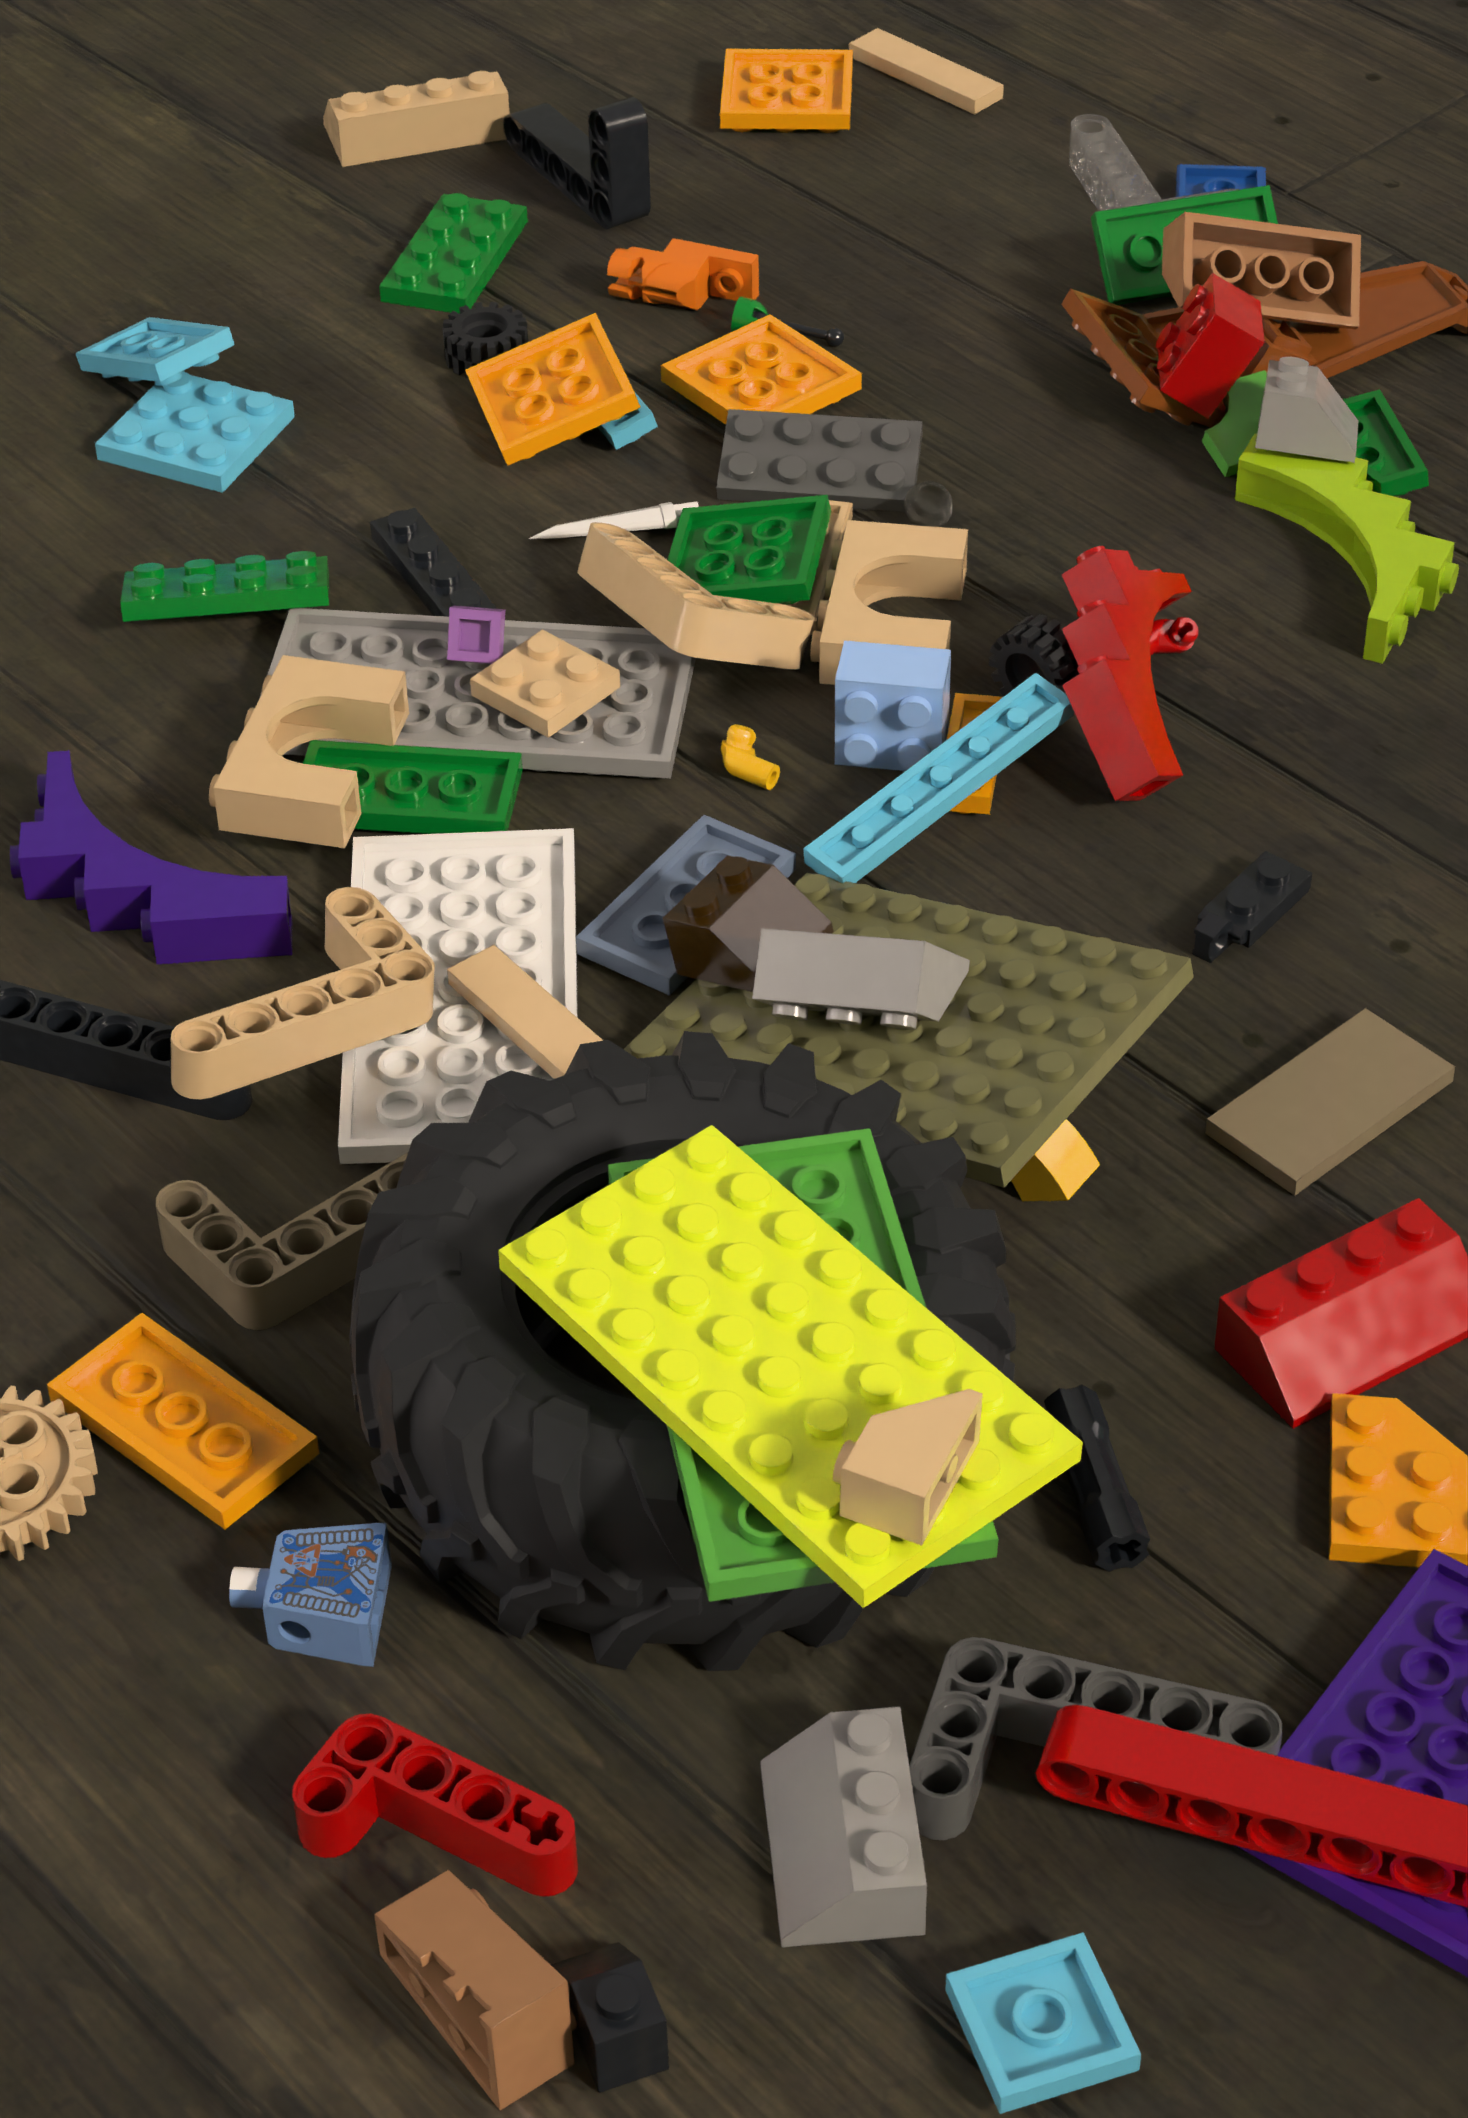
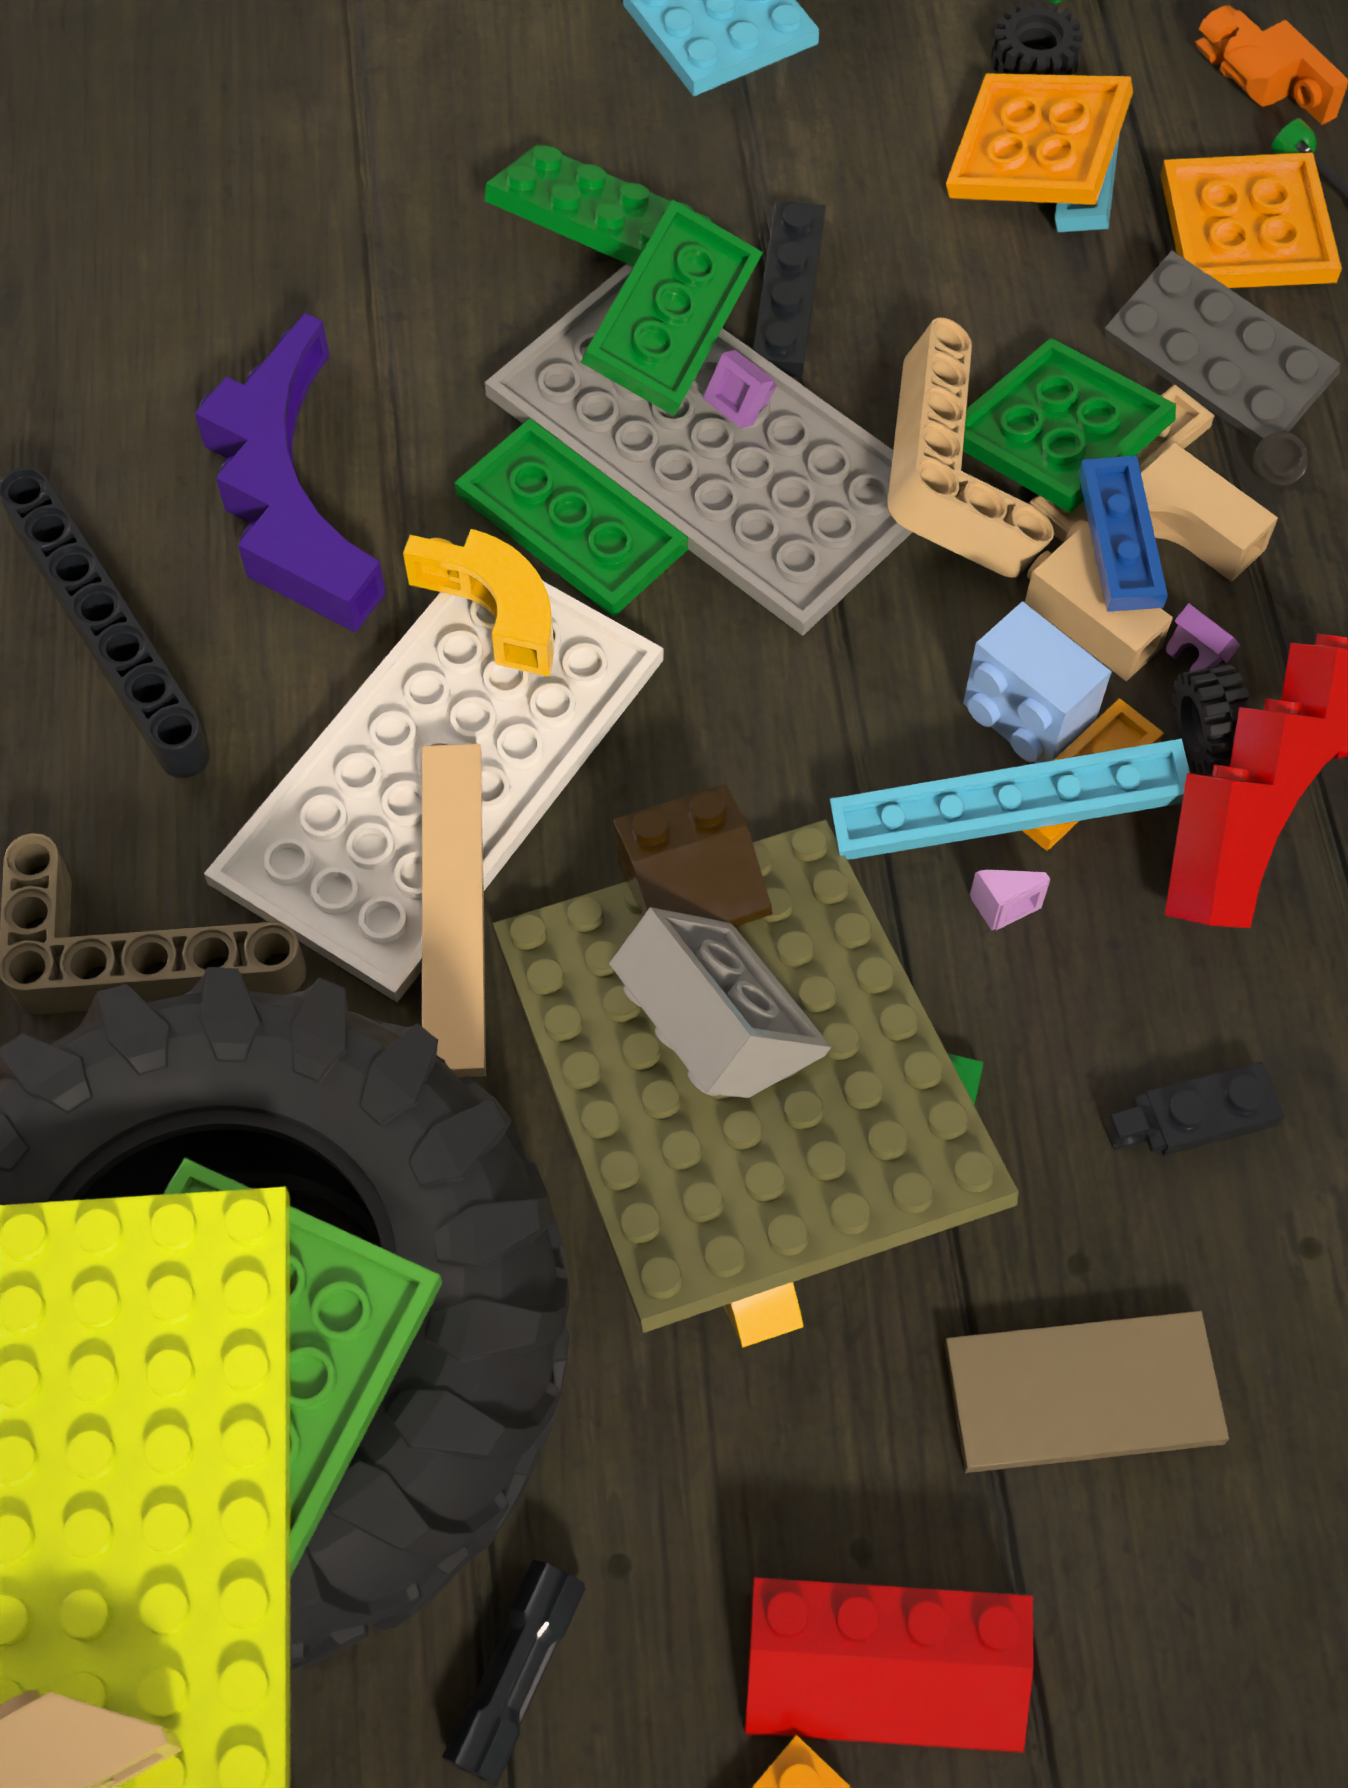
camera: 35 degrees right, 20 degrees up
tan beam [171,887,435,1100] -> none
tan arch [209,655,409,848] -> none
tan plate [470,629,621,738] -> none
white bar [528,501,699,539] -> none
sand blue plate [576,815,796,996] -> none
yellow arm [720,724,780,790] -> none
none -> yellow arch [403,529,554,677]
none -> green plate [580,199,763,416]
none -> lavender slope [970,870,1050,930]
none -> blue plate [1079,456,1168,612]
none -> medium lavender tile [1166,603,1241,671]

